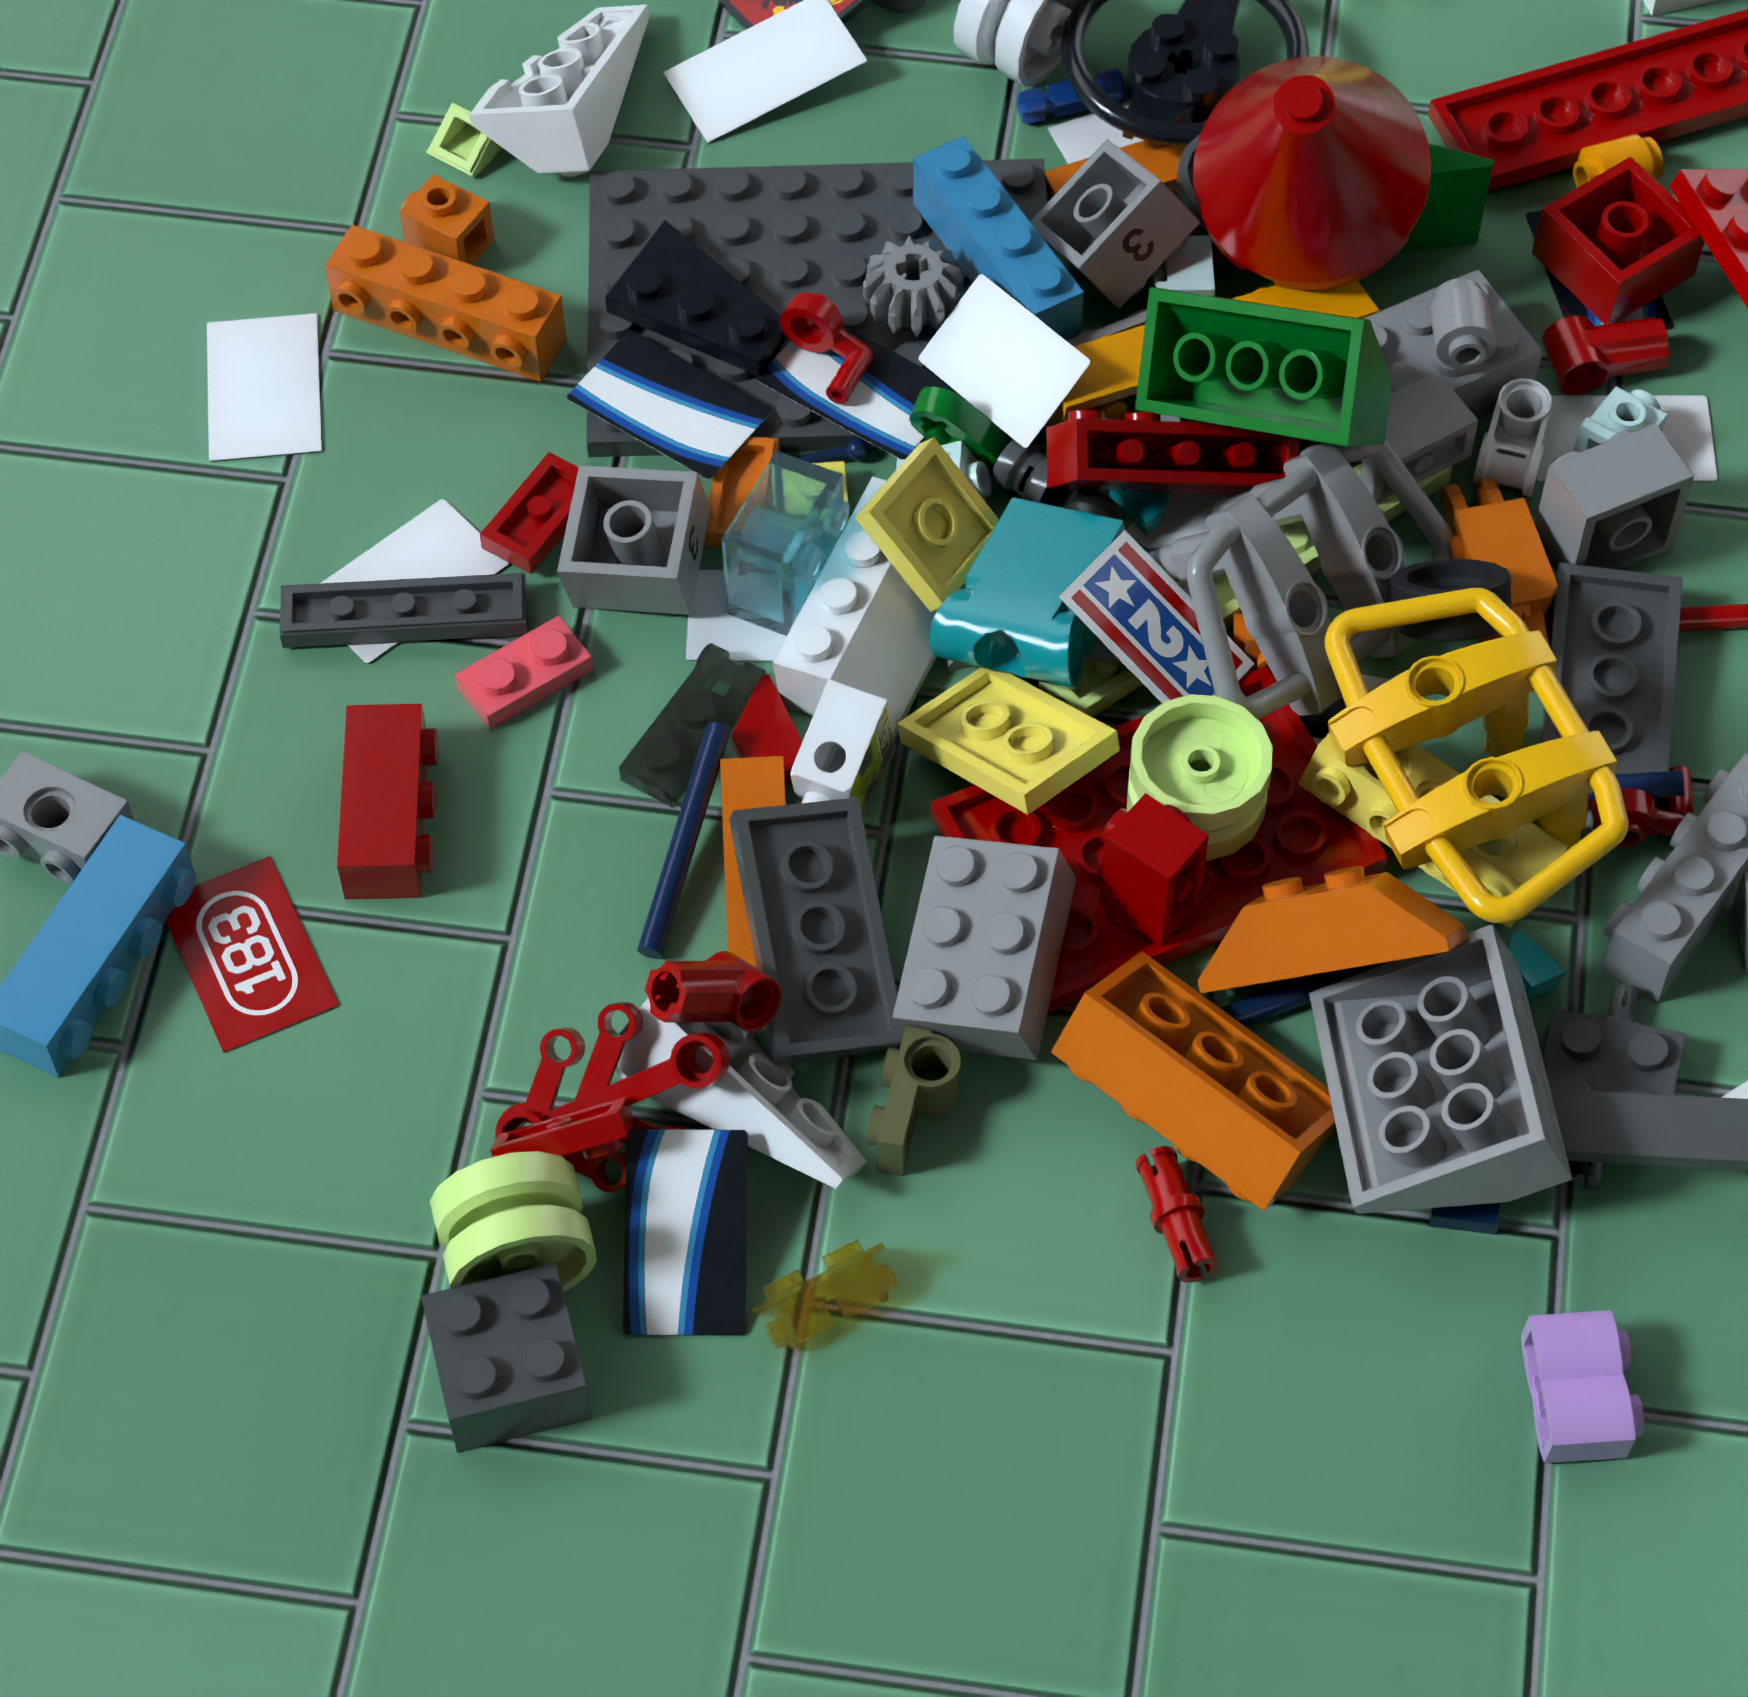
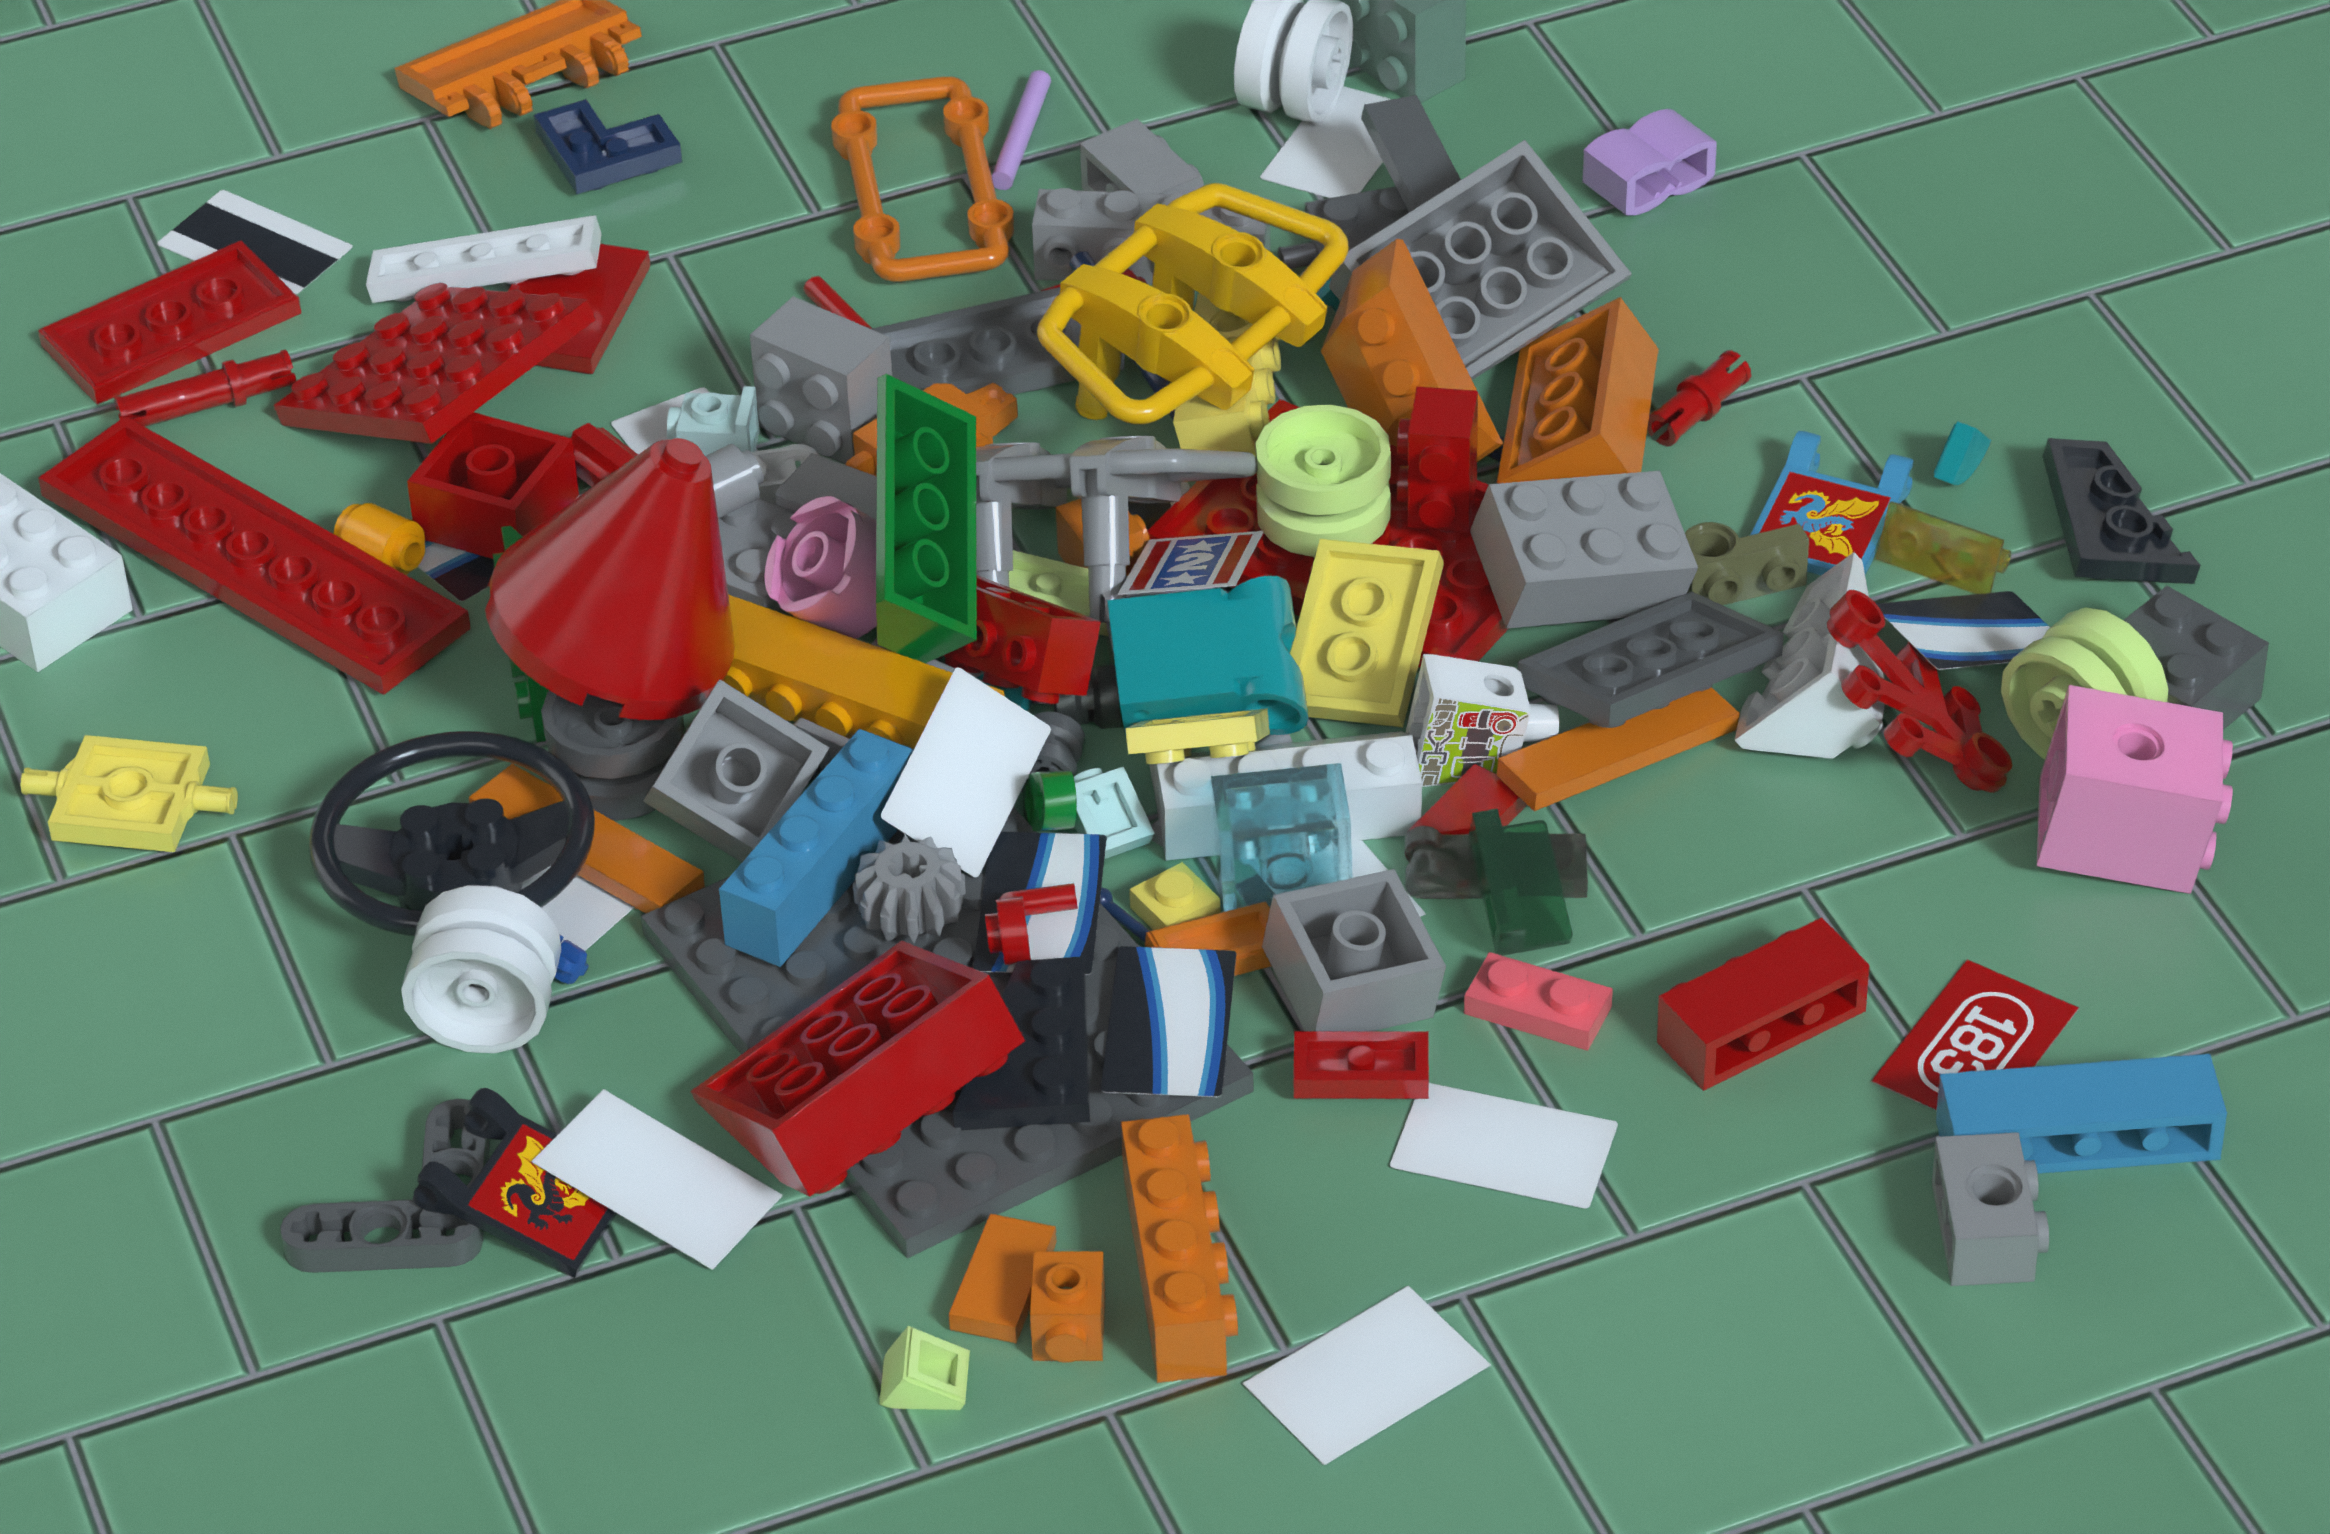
camera: 120 degrees left, 15 degrees down
dark grey tile [280,573,528,648] -> none
white wedge [469,4,650,177] -> none
red plate [490,1097,635,1159] -> none
dark blue bar [637,722,731,959] -> none
red piece [644,951,782,1032] -> none
black tyre [1390,559,1512,641] -> none
none -> red slope [690,941,1025,1197]
none -> orange tile [949,1214,1057,1343]
none -> clear green panel [1468,808,1573,956]
none -> flag [1750,431,1913,576]
none -> teal tile [1933,421,1992,485]
none -> bright pink brick [2036,685,2233,894]
none -> black wing [2042,438,2201,584]

